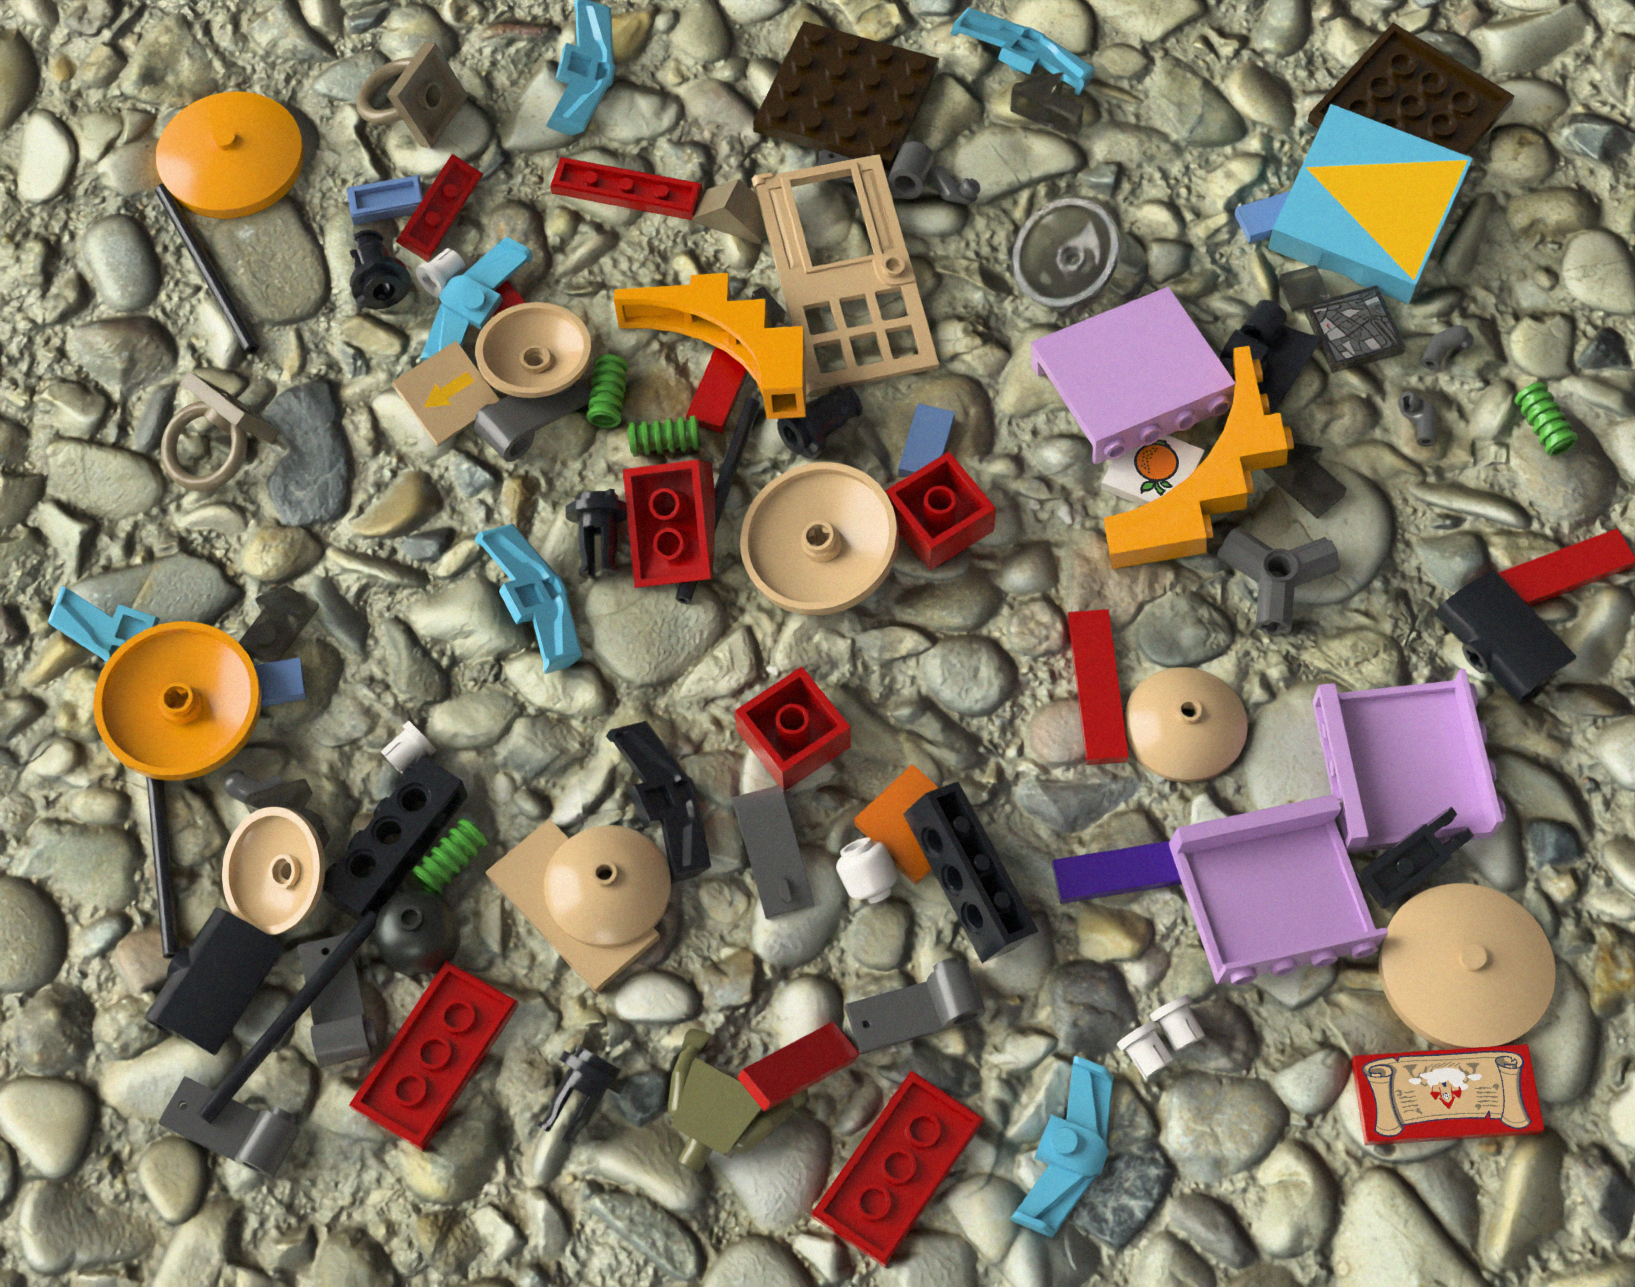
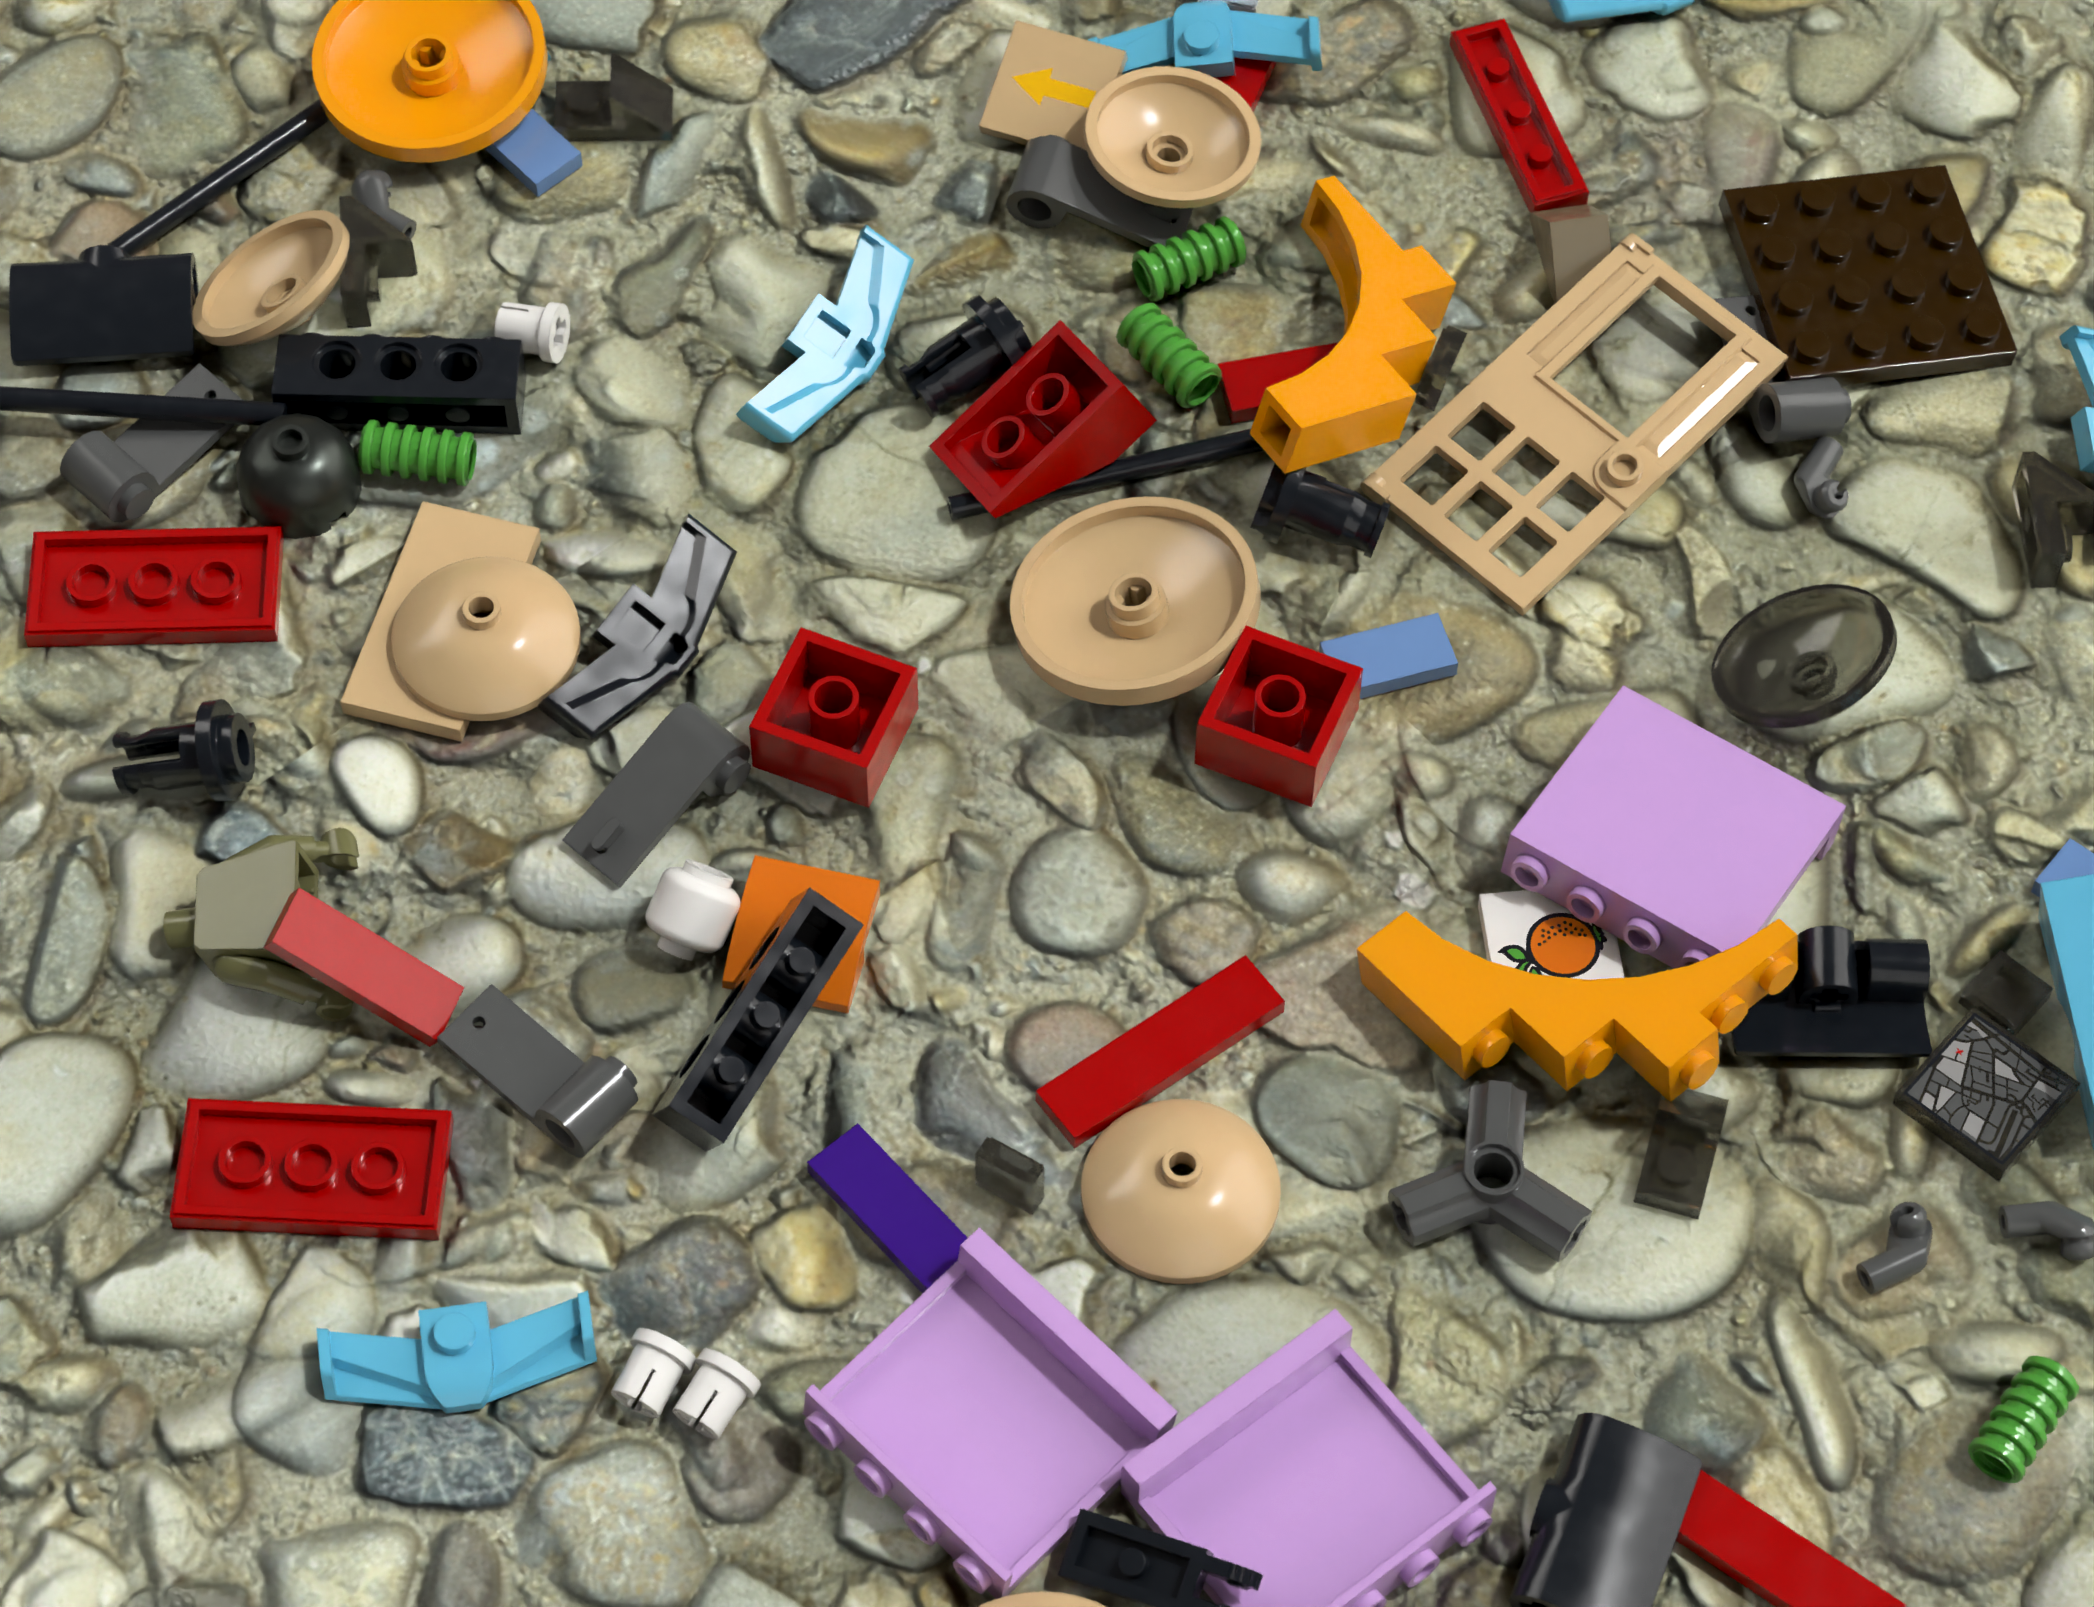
camera: 55 degrees right, 5 degrees down
none -> clear smoke tile [975,1137,1045,1215]

